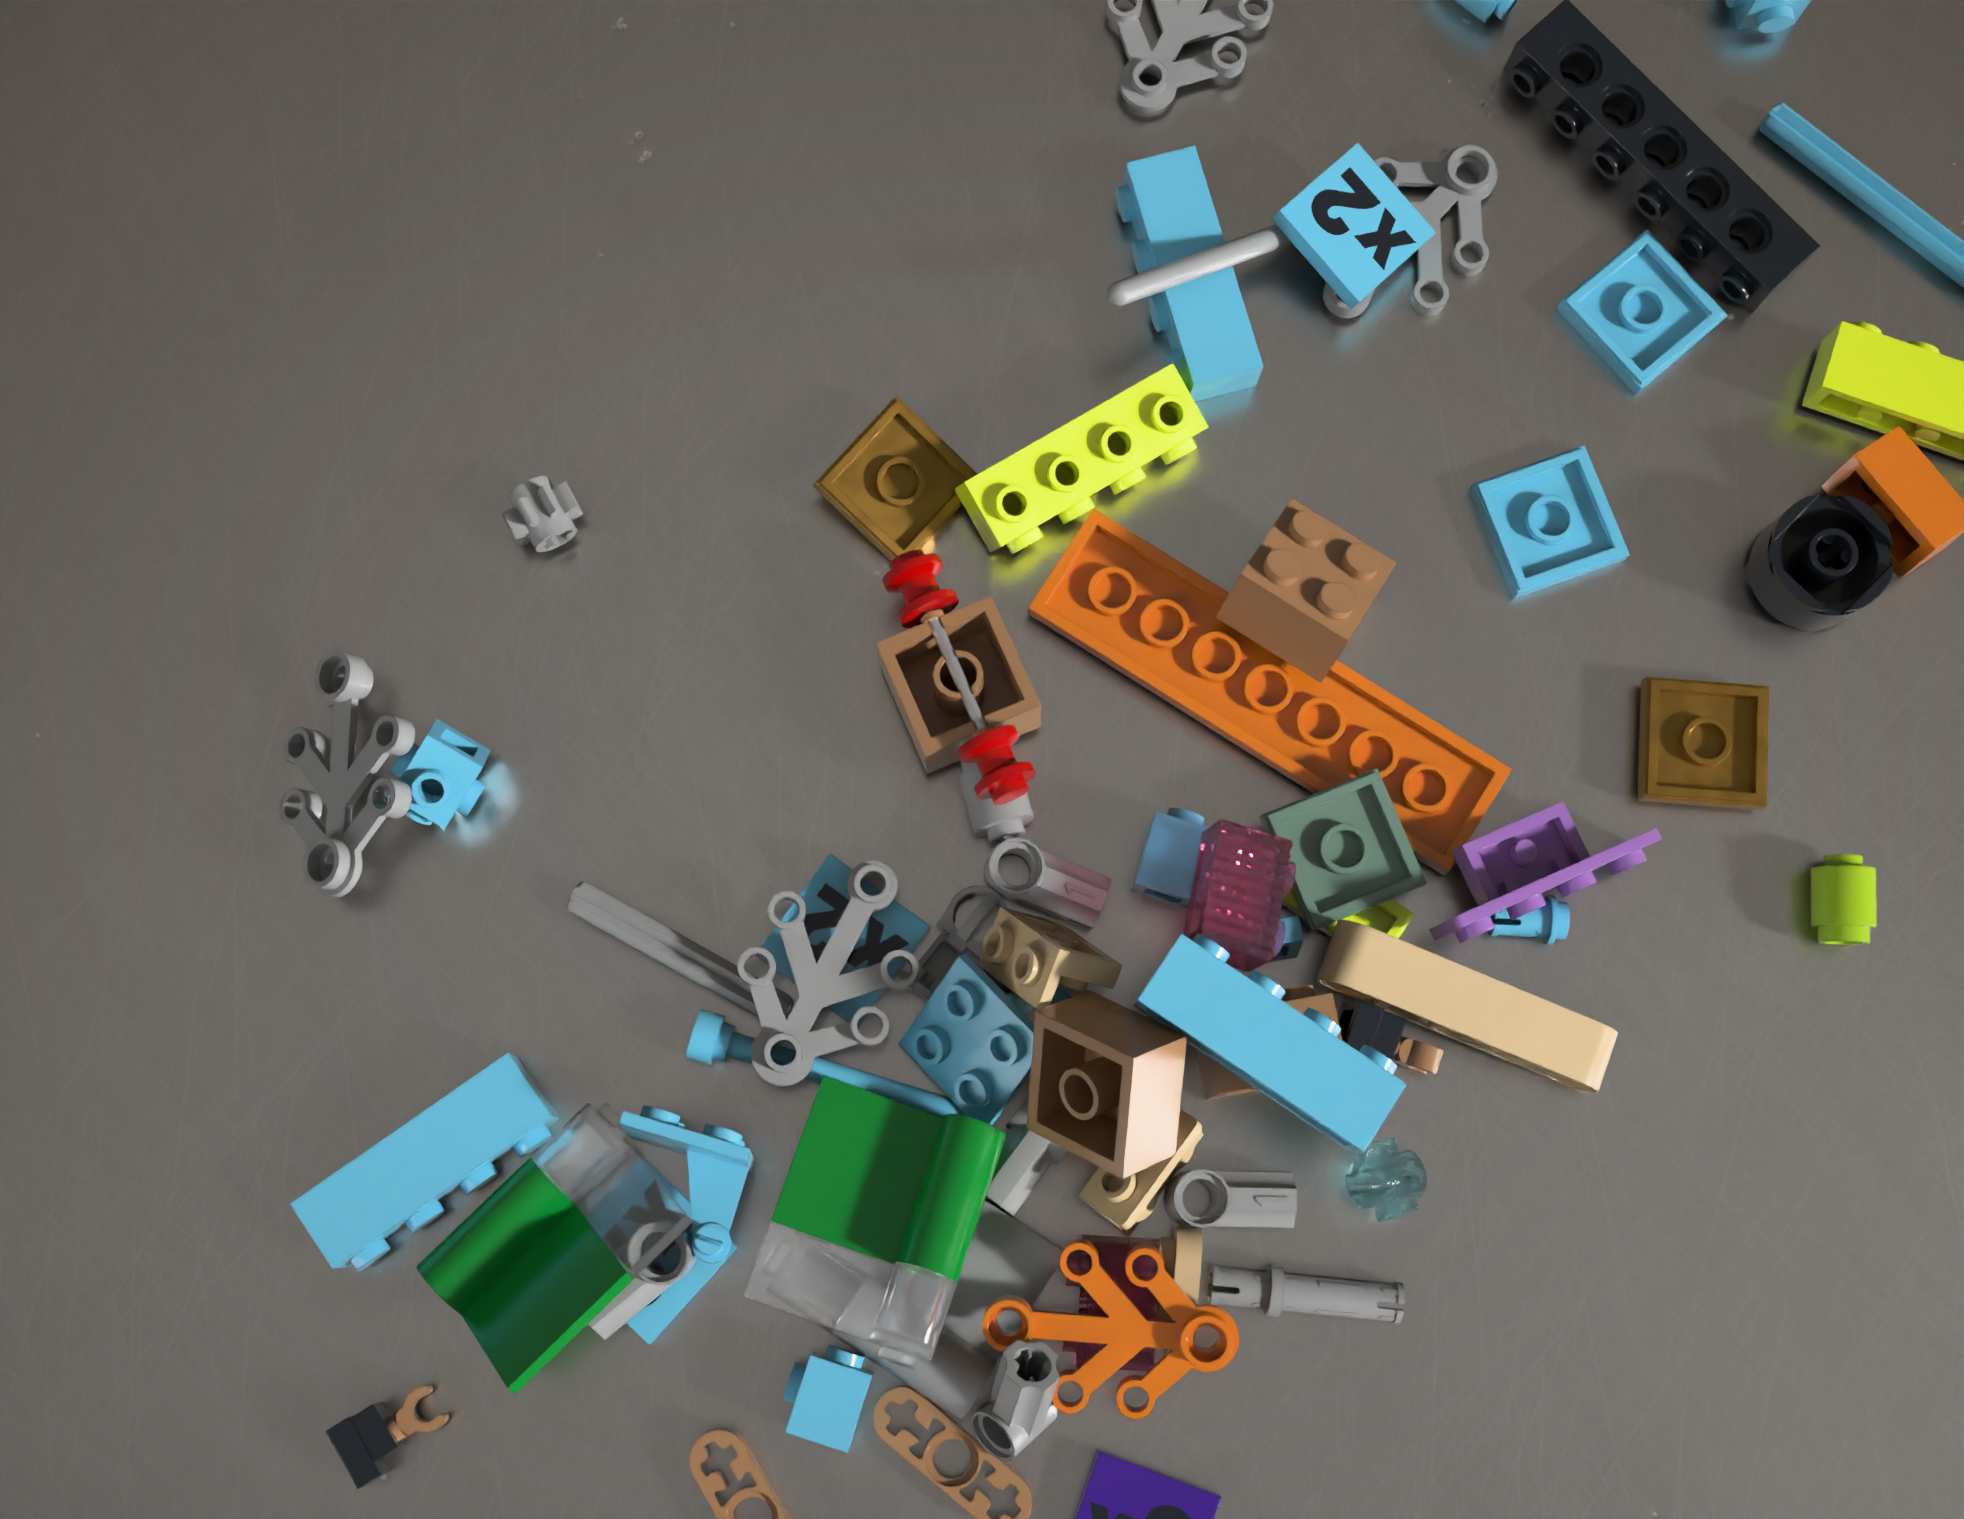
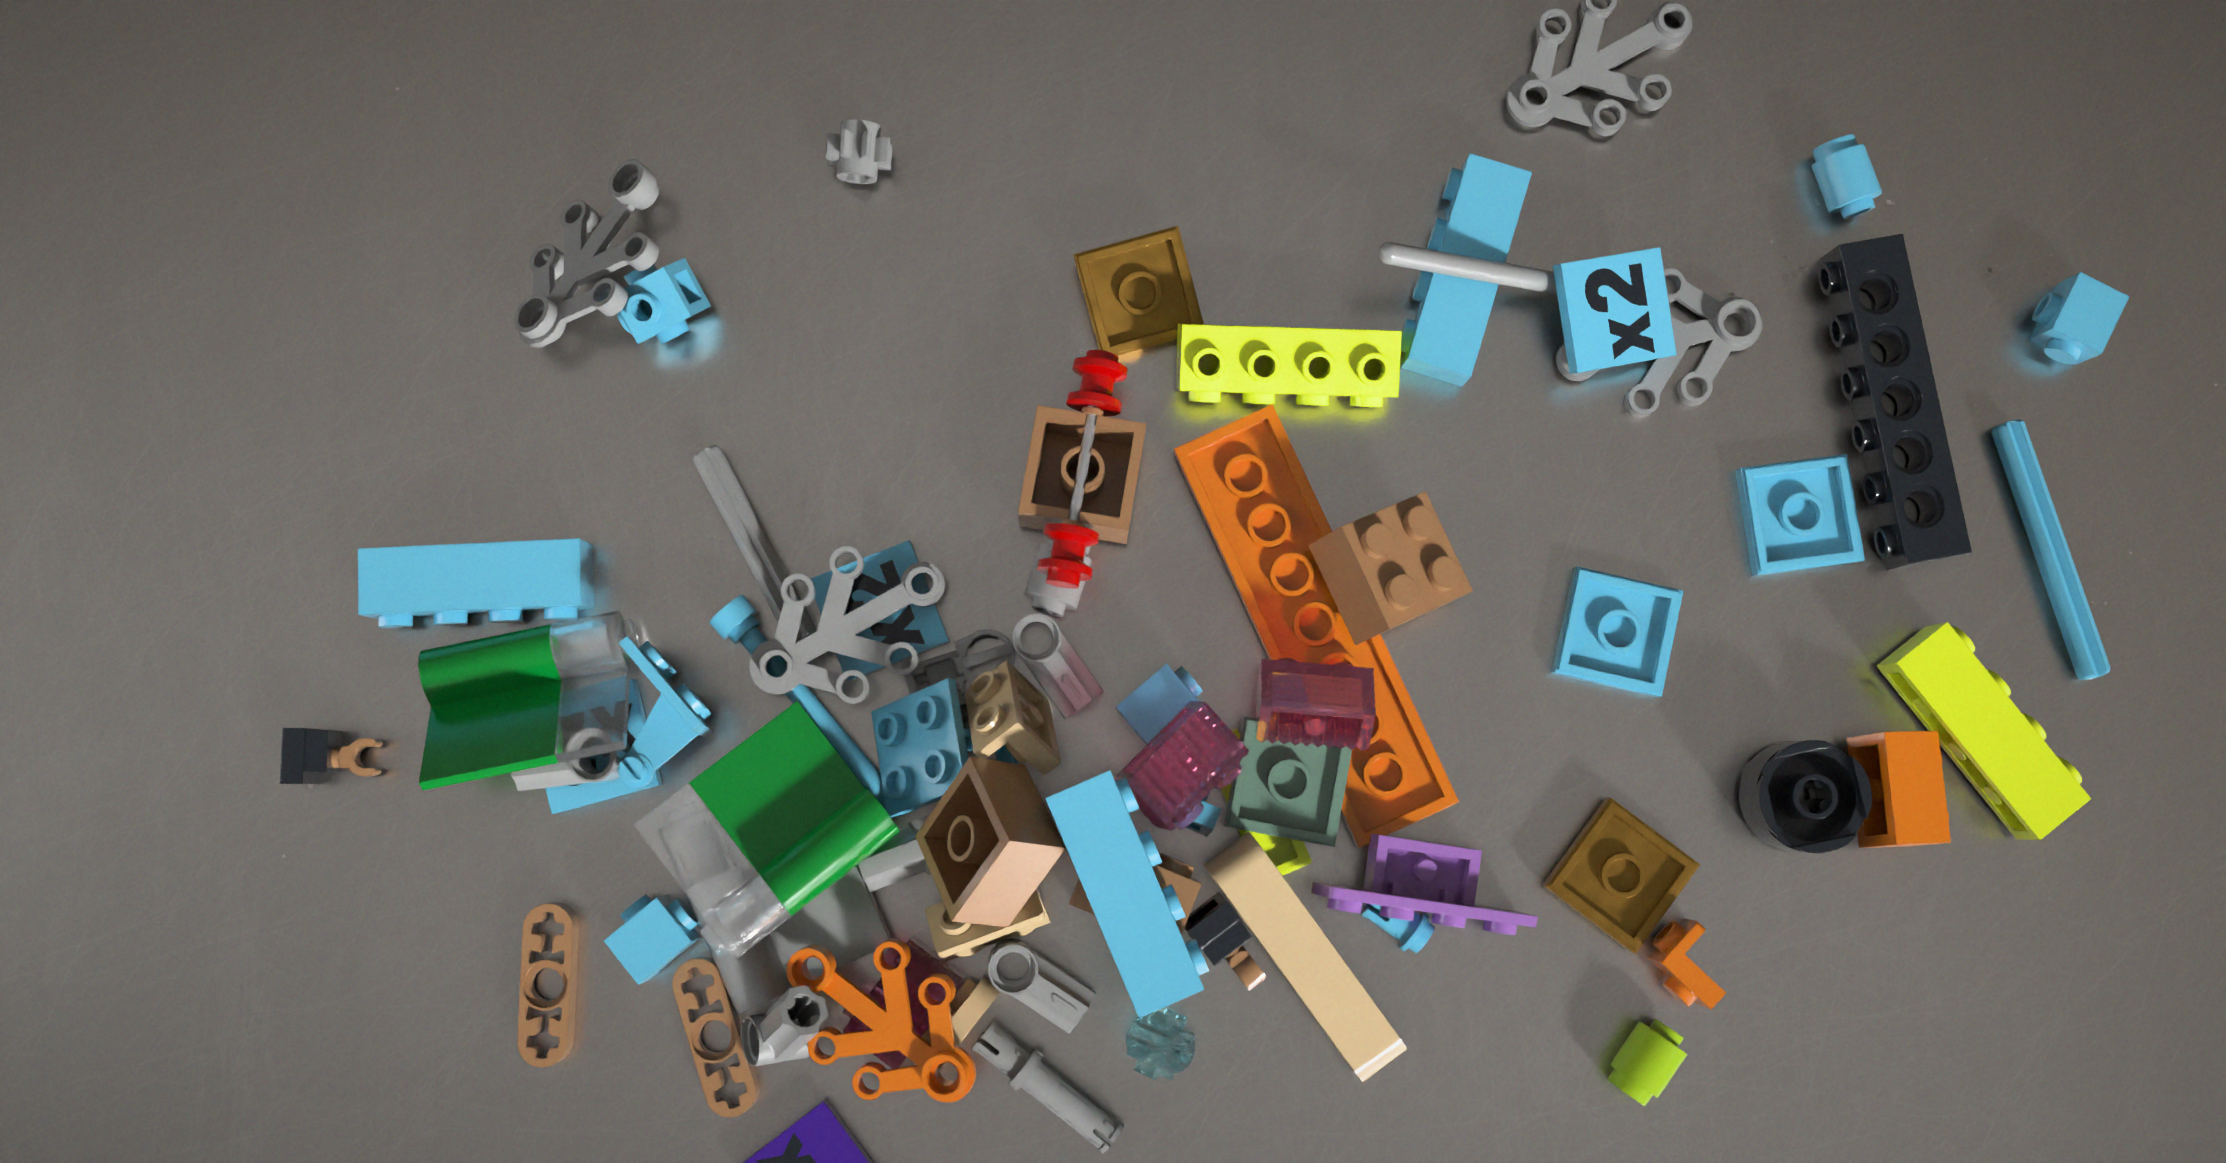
camera: 35 degrees right, 5 degrees up
none -> clear pink brick [1256,658,1376,751]
none -> orange bracket [1647,918,1726,1010]

